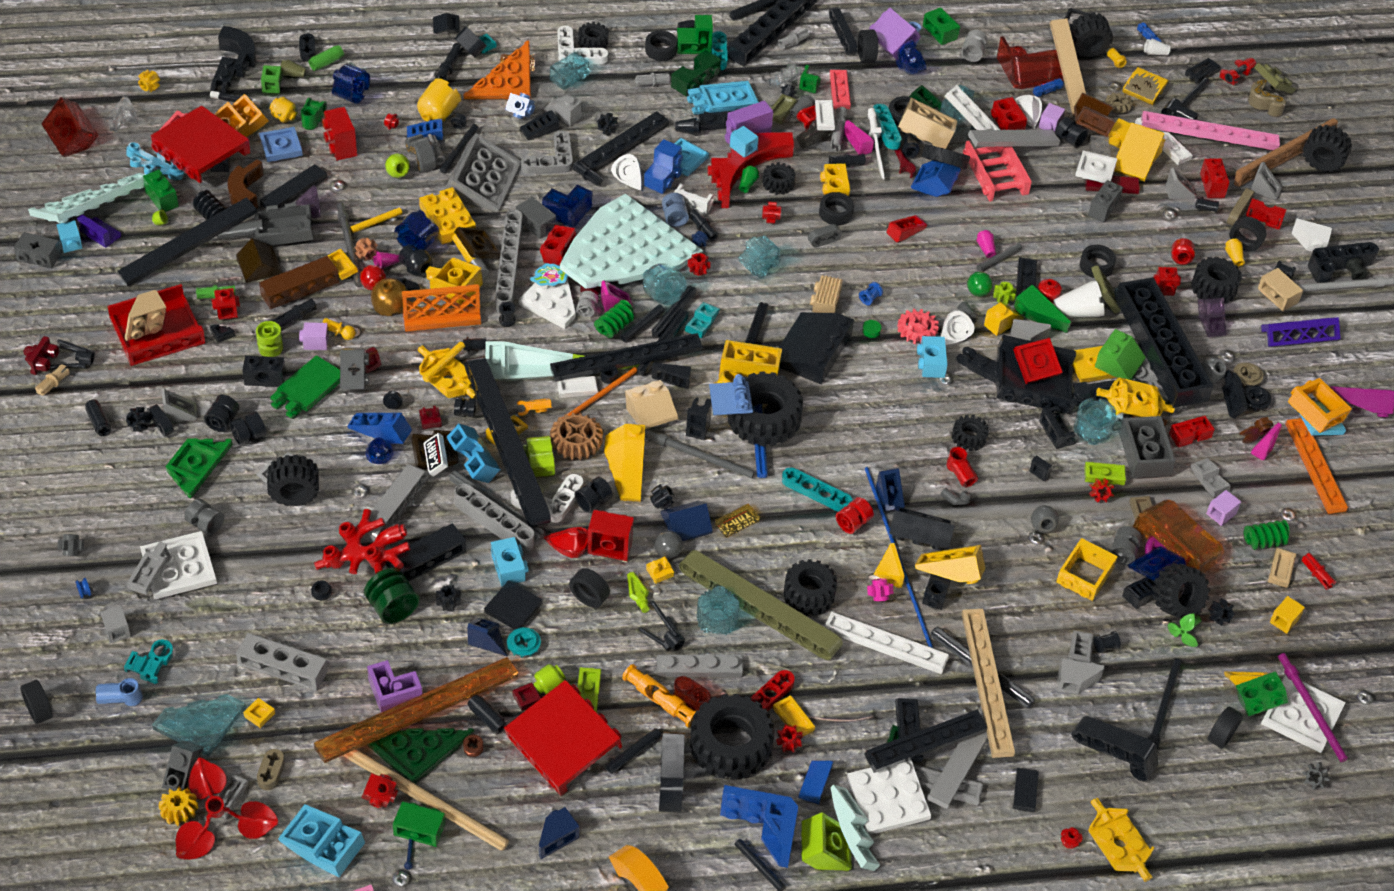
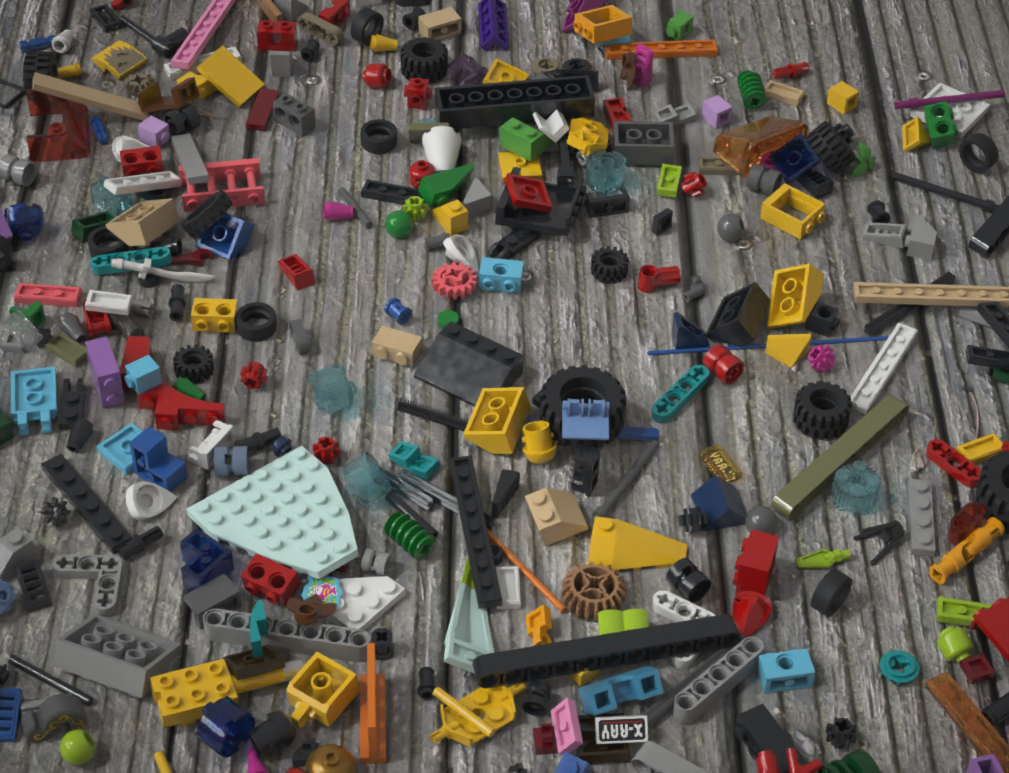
camera: 80 degrees left, 5 degrees down
dark blue slope [467,618,508,657] -> none
black tile [484,580,543,630] -> none
dark pink slope [601,280,634,312] -> none
yellow tile [646,556,674,584] -> none
dark pink slope [843,120,874,155] -> none
white plate [1075,150,1117,183] -> none
none -> teal slope [250,600,268,658]
none -> reddish brown plate [287,594,337,625]
none -> yellow plate [482,59,530,84]
none -> white panel [532,109,569,143]
none -> bright pink plate [551,698,583,755]
none -> bright green brick [666,10,694,41]

